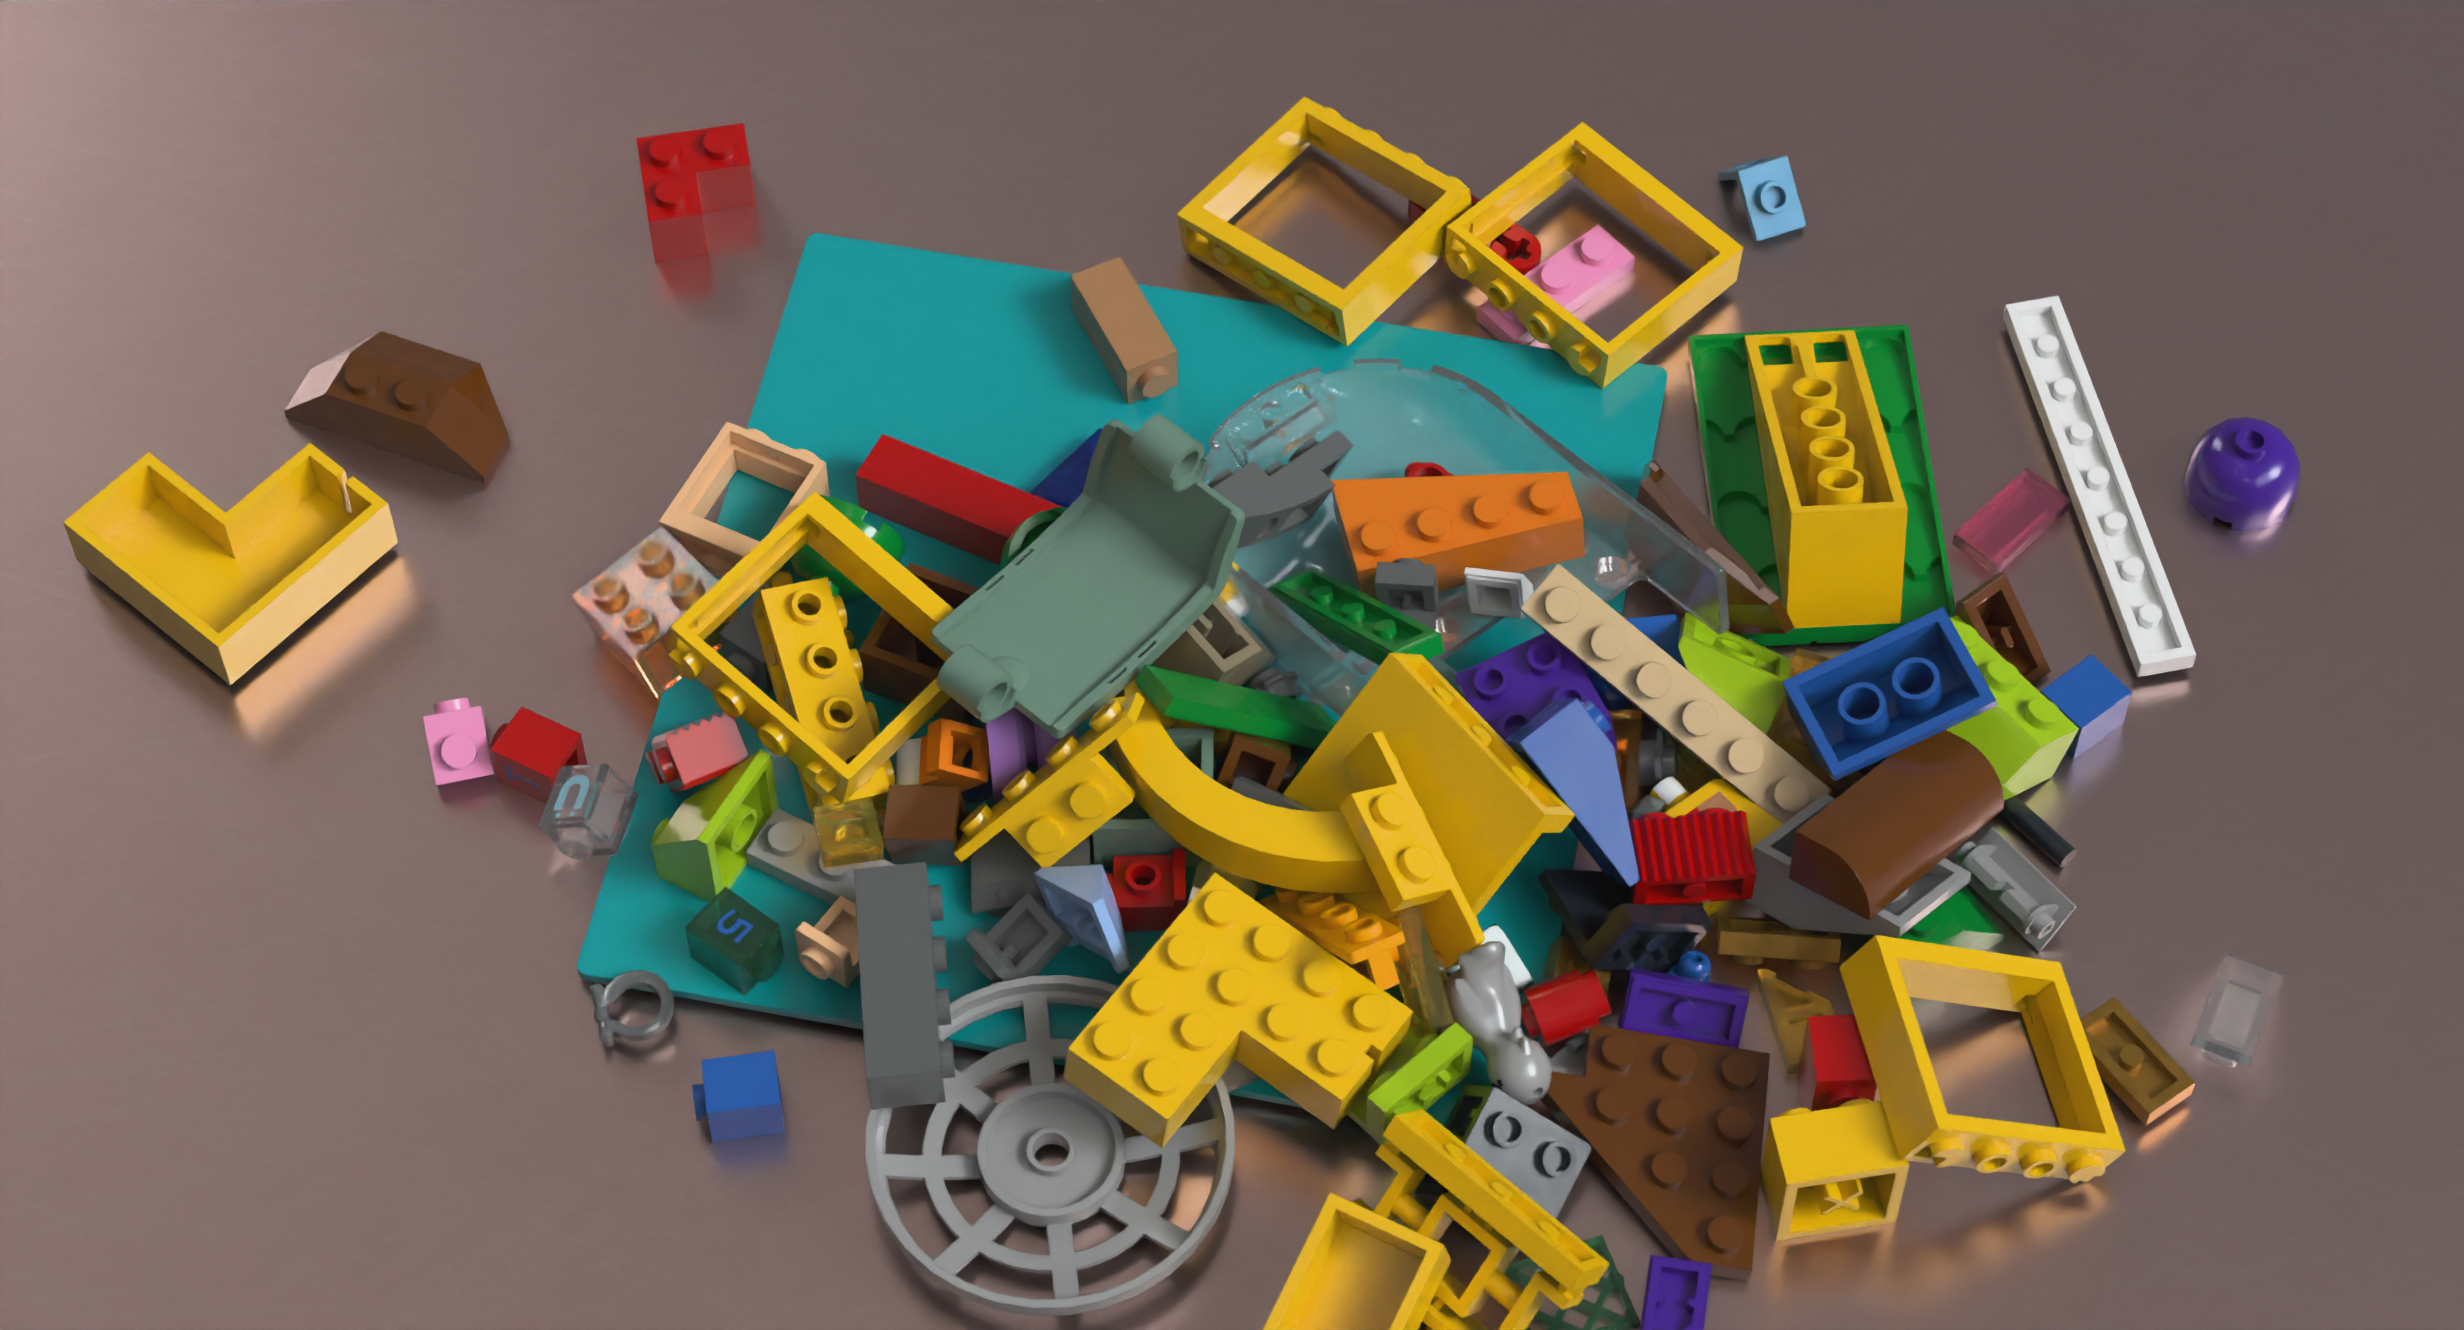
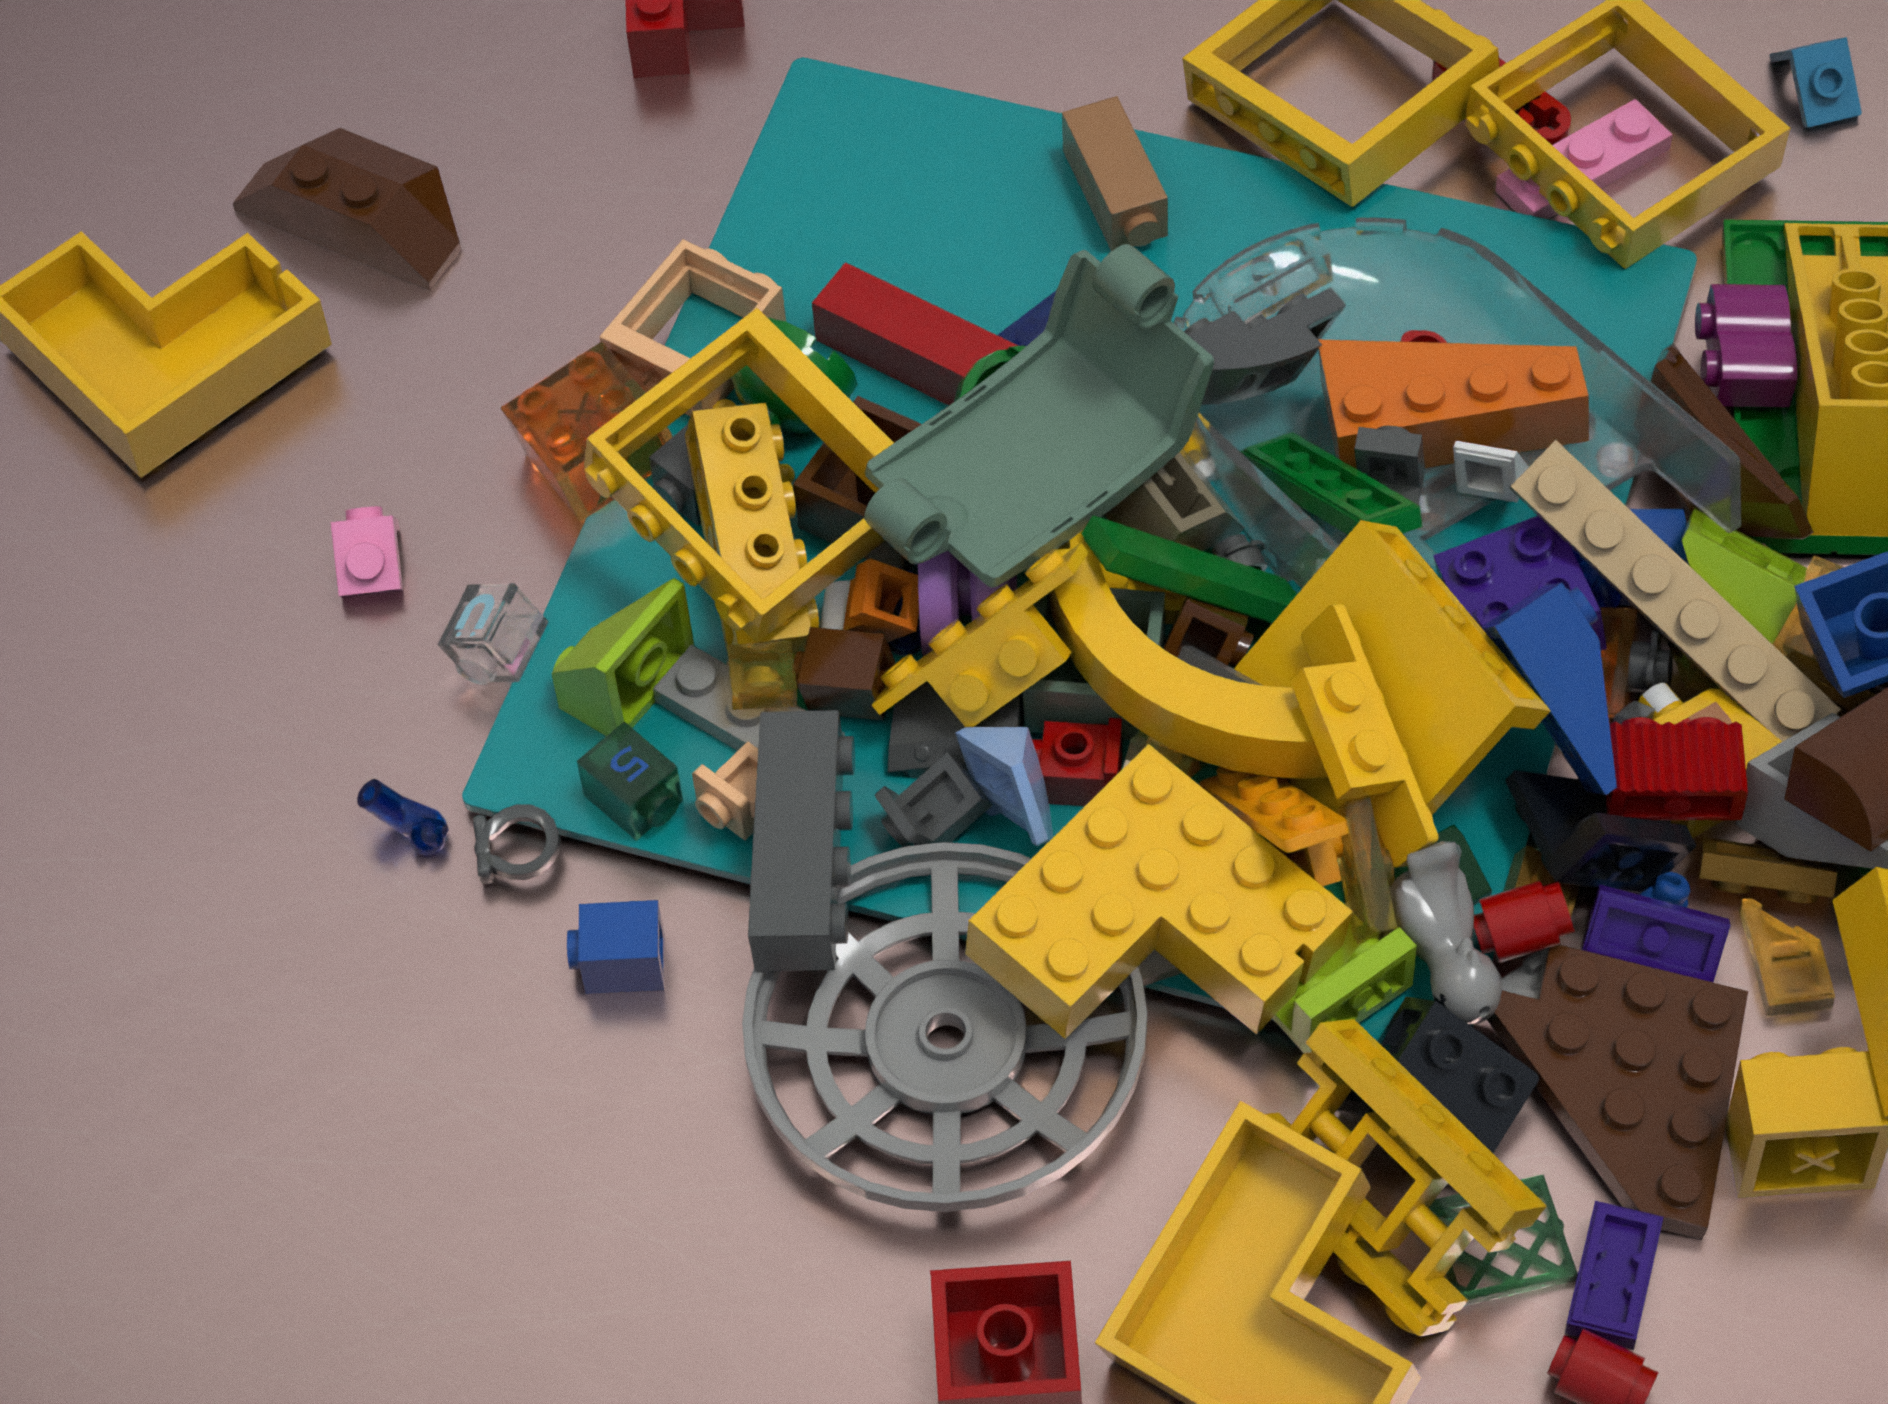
camera: 10 degrees right, 0 degrees up
red brick [490,706,588,807] -> none
brick [646,711,749,793] -> none
red brick [1797,1014,1877,1111] -> none
none -> clear blue arm [357,779,449,855]
none -> magenta brick [1695,284,1797,407]

